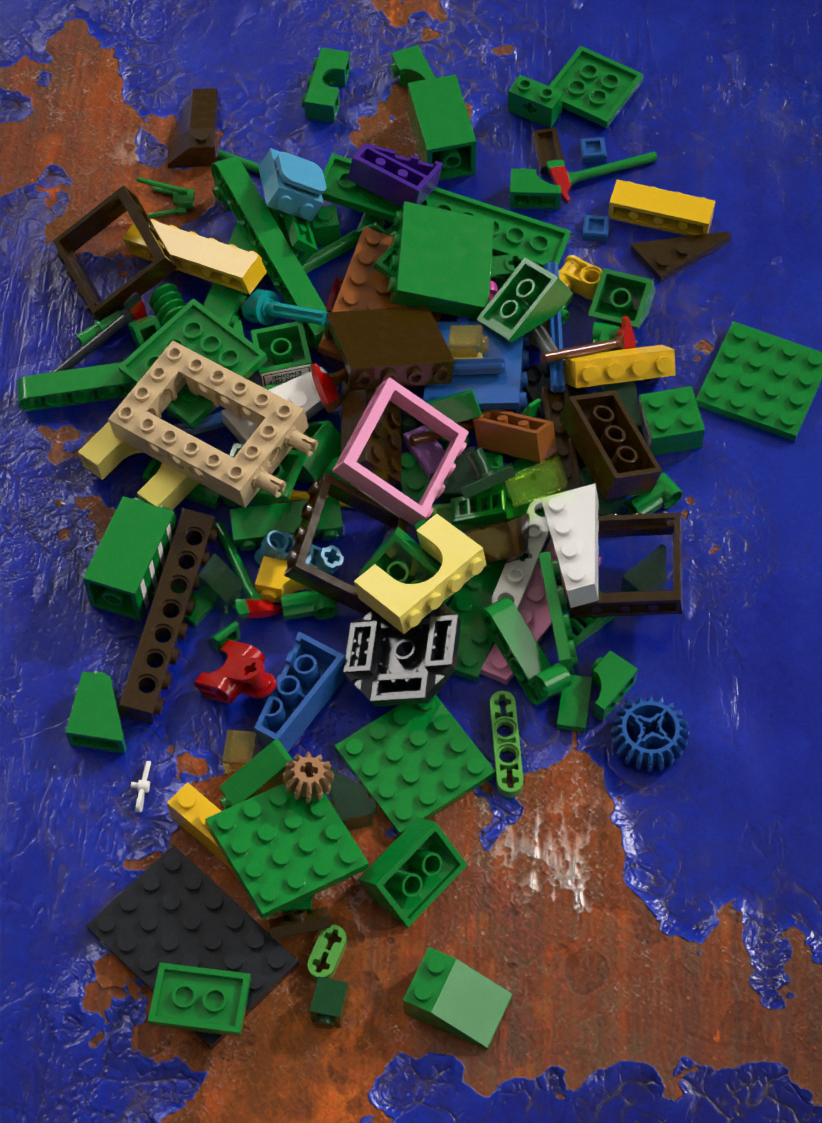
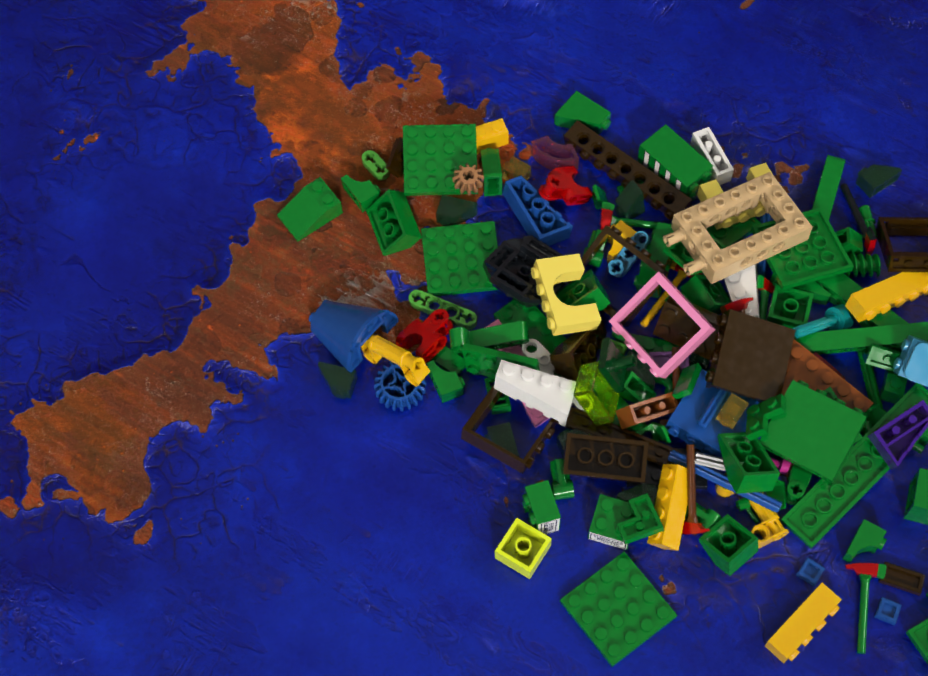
camera: 120 degrees right, 5 degrees up
black plate [86,845,299,1050] -> none
white piece [131,761,151,813] -> none
green plate [148,962,251,1037] -> none
dark green brick [310,976,349,1029] -> none
dark brown wing [630,231,731,283] -> none
none -> blue cone [309,300,399,373]
none -> clear green slope [318,362,358,399]
none -> green arch [341,174,381,213]
none -> yellow piece [360,334,430,387]
none -> red piece [396,309,453,364]
none -> neon yellow brick [495,518,552,579]
none -> green brick [522,480,561,534]
none -> clear pink brick [531,135,579,170]
none -> green plate [617,493,664,545]
none -> white brick [690,127,734,185]
none -> green plate [745,393,786,441]
none -> clear green slope [856,164,902,198]

